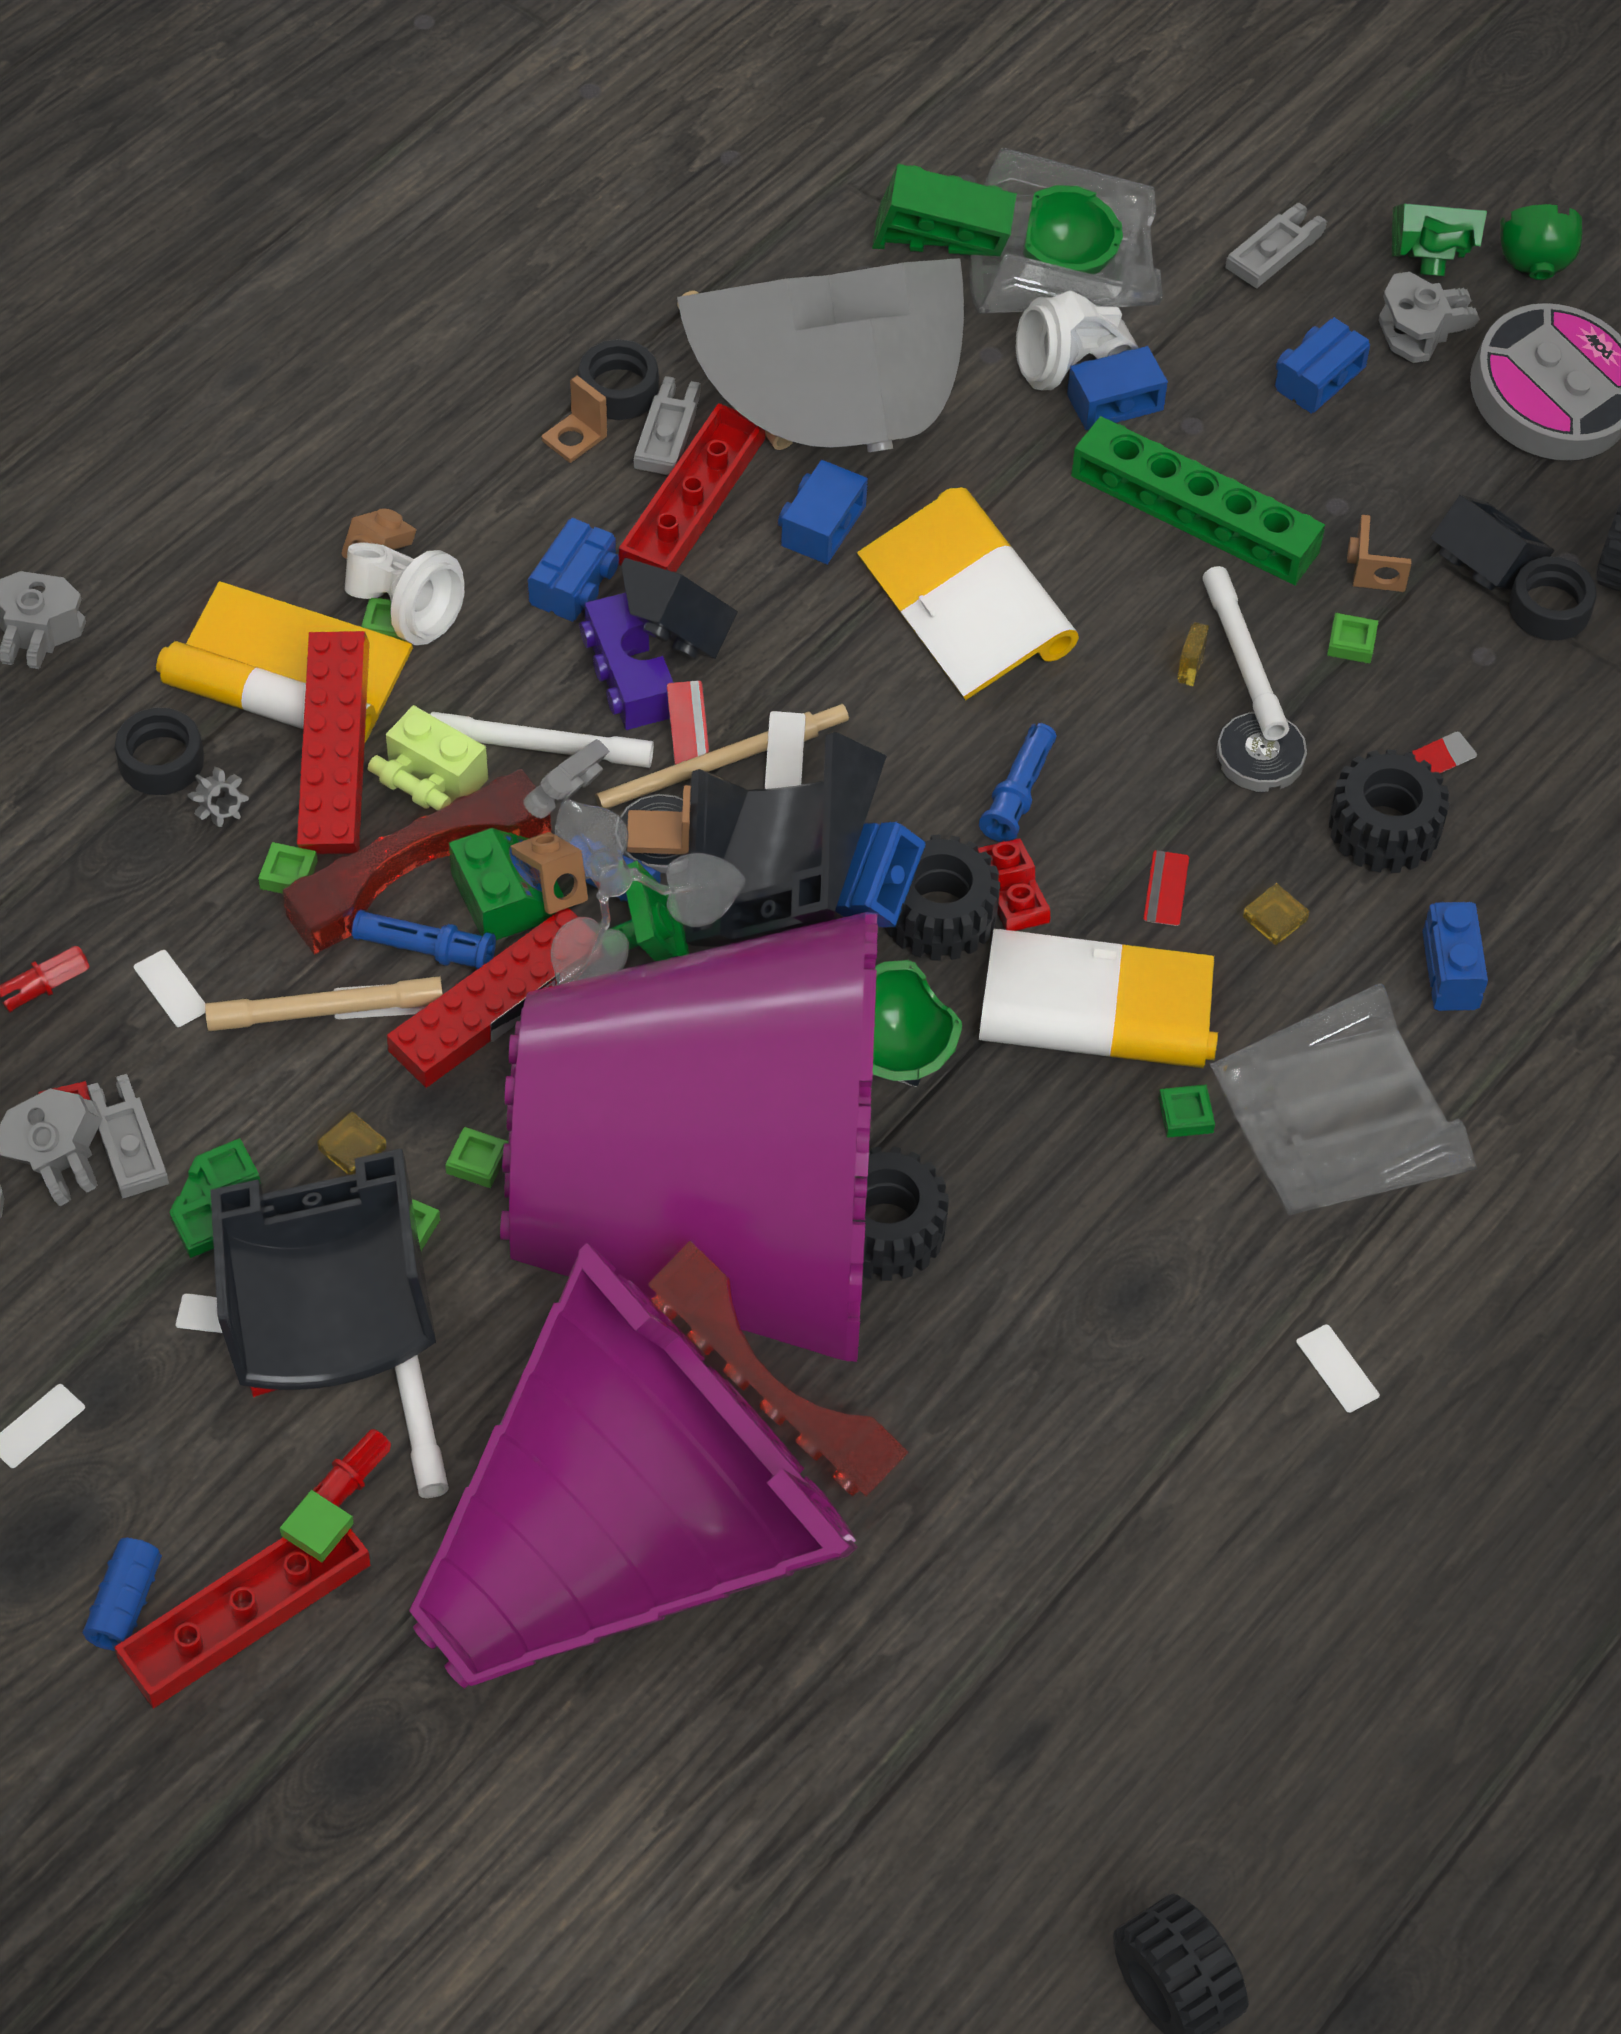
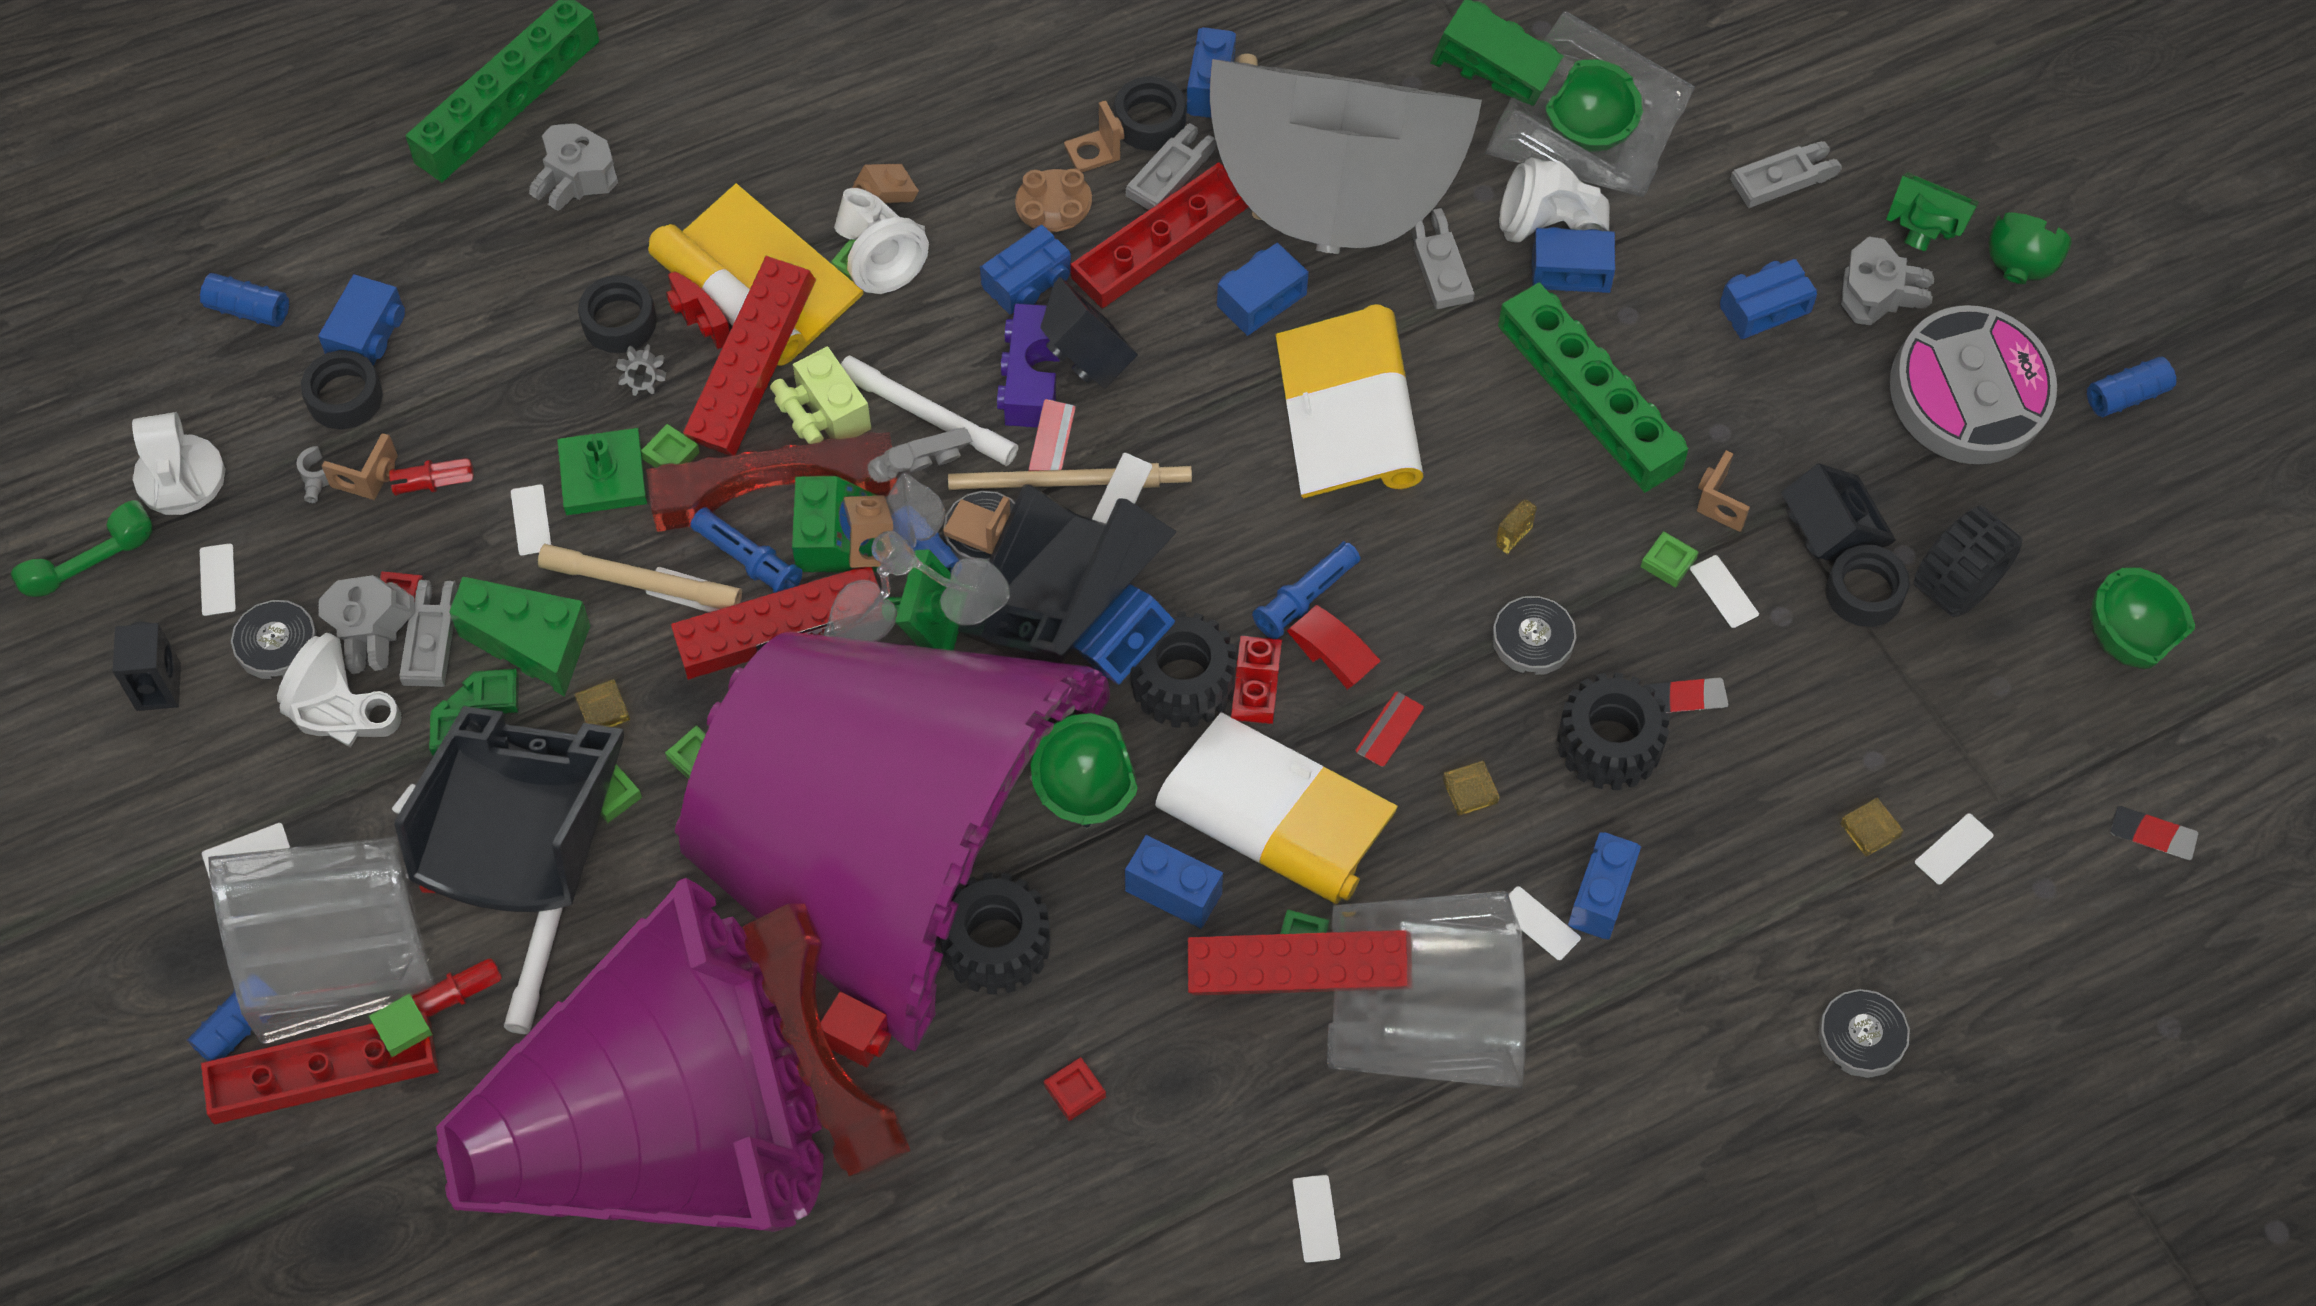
camera: 25 degrees right, 5 degrees up
white piece [1203,566,1289,740] -> none
none -> clear windscreen [208,836,435,1043]
none -> white piece [277,633,402,748]
none -> green wedge [449,577,590,697]
none -> green tile [557,428,647,515]
none -> red slope [666,272,730,350]
none -> red brick [817,991,891,1068]
none -> medium nougat dish [1015,169,1092,232]
none -> red tile [1044,1057,1106,1121]
none -> blue brick [1125,835,1223,929]
none -> blue brick [1187,27,1236,118]
none -> red piece [1188,930,1412,995]
none -> red slope [1287,605,1380,690]
none -> light grey hinge [1410,208,1474,309]
none -> white sticker [1497,886,1581,960]
none -> white sticker [1690,555,1759,628]

